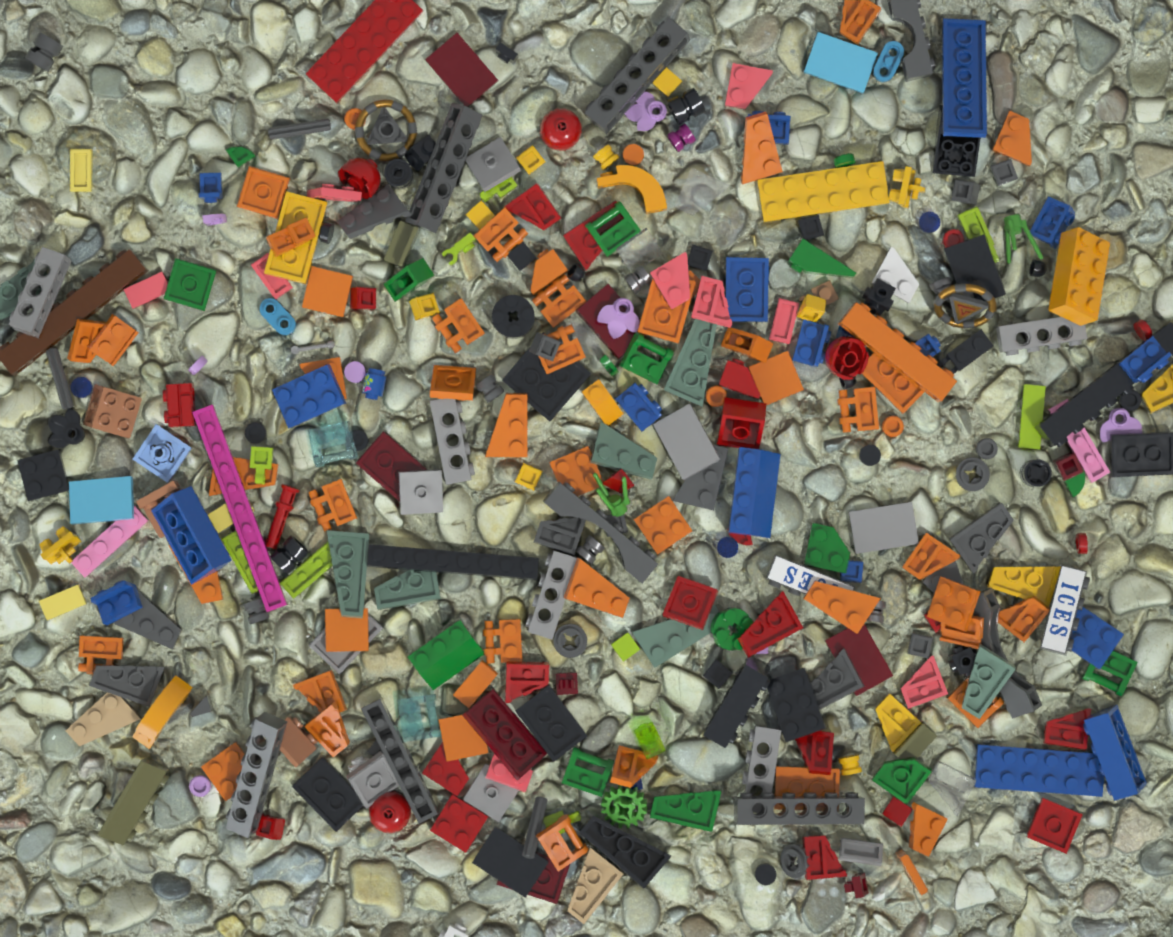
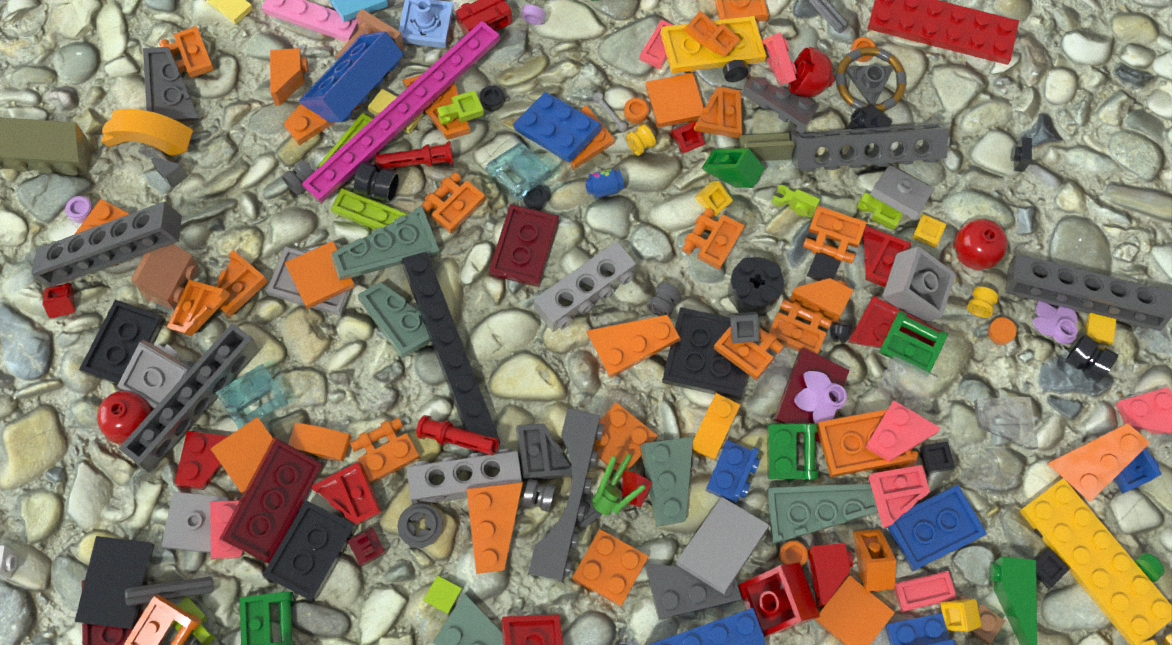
camera: 60 degrees right, 20 degrees down
tan wing [65,692,142,747] -> none
blue bracket [90,580,143,626] -> none
dark grey wing [114,589,182,649] -> none
dark azure plate [260,298,296,335] -> none
lavender tile [344,361,366,383] -> none
black wheel [384,159,414,190] -> none
light grey plate [398,469,443,515] -> none
green slope [408,619,484,690] -> none
dark red tile [425,32,499,107] -> none
orange plate [430,365,476,401] -> none
red plate [430,794,488,853] -> none
yellow tile [466,200,495,230] -> none
yellow tile [515,463,543,491] -> none
light orange arch [597,165,667,214] -> none
green tile [600,355,619,377] -> none
flat silver wheel [624,265,652,294] -> none
magenta wheel [667,123,696,152] -> none
none -> orange slope [270,48,309,106]
none -> red pin [416,415,499,456]
none -> orange tile [624,98,649,124]
none -> yellow wheel [625,124,656,156]
none -> orange wing [694,86,742,138]
none -> light grey brick [882,246,956,322]

